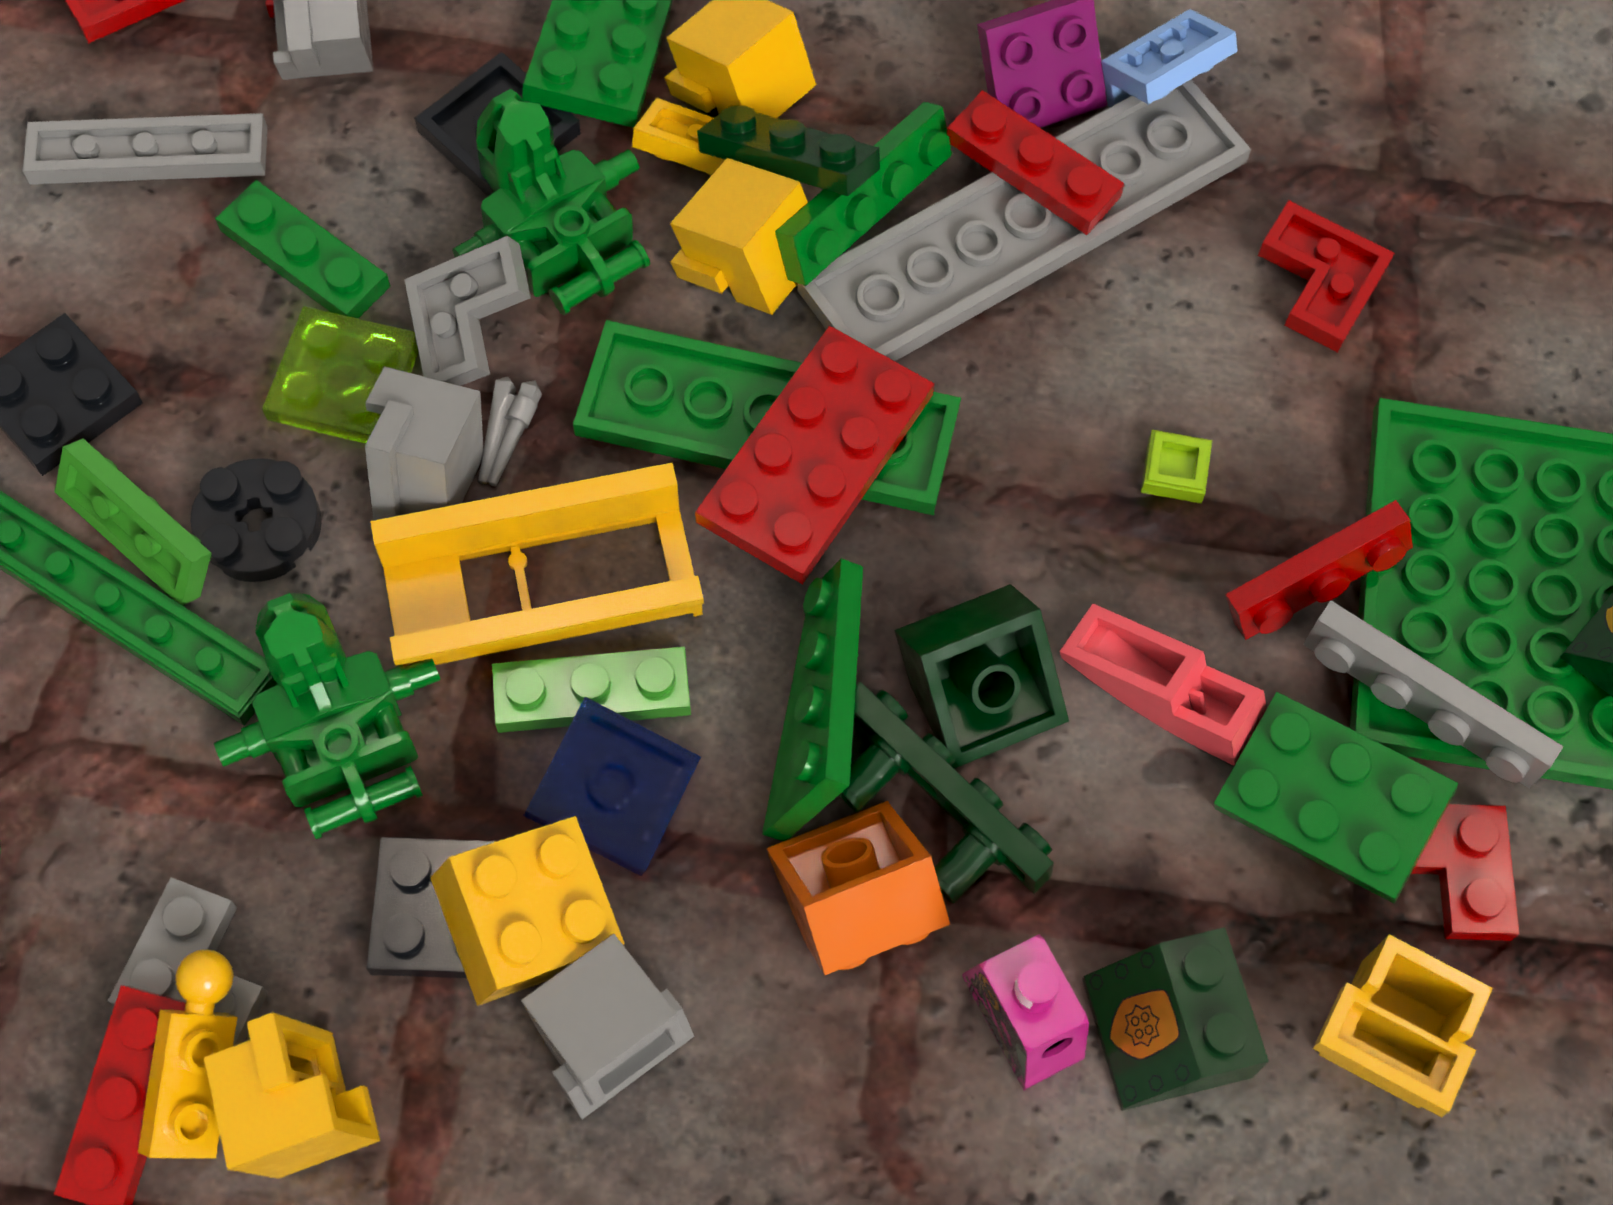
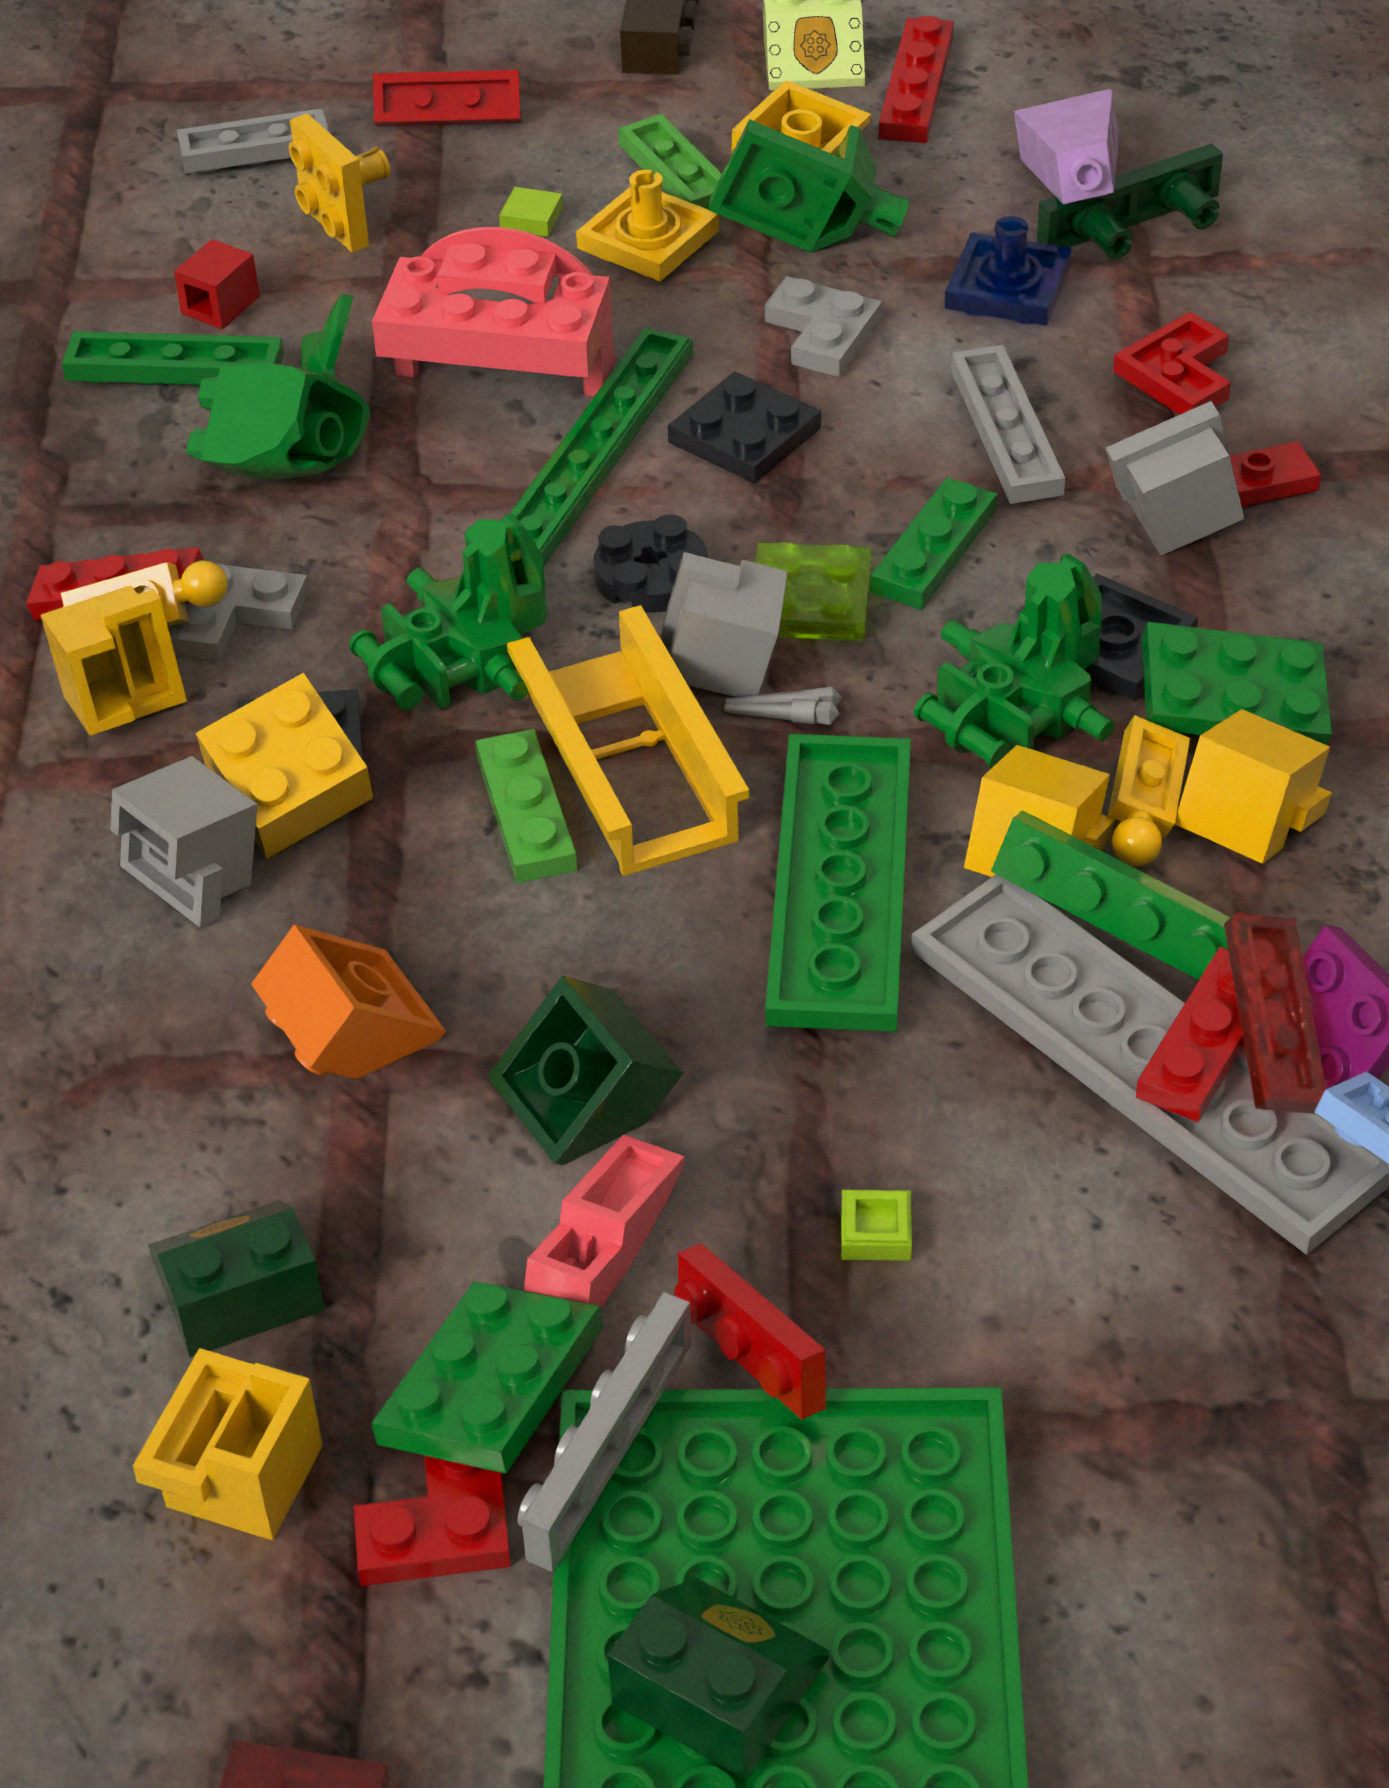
camera: 85 degrees right, 20 degrees down
bright green plate [55,438,212,606] -> none
light grey plate [404,236,531,386] -> none
clear blue plate [523,697,701,876] -> none
red plate [695,325,935,585] -> none
dark green plate [697,105,880,196] -> none
green wing [762,558,863,842] -> none
dark green plate [838,682,1054,904] -> none
dark pink torso [962,934,1089,1090] -> none
red plate [1258,200,1395,353] -> none
none -> clear red plate [1224,912,1326,1114]

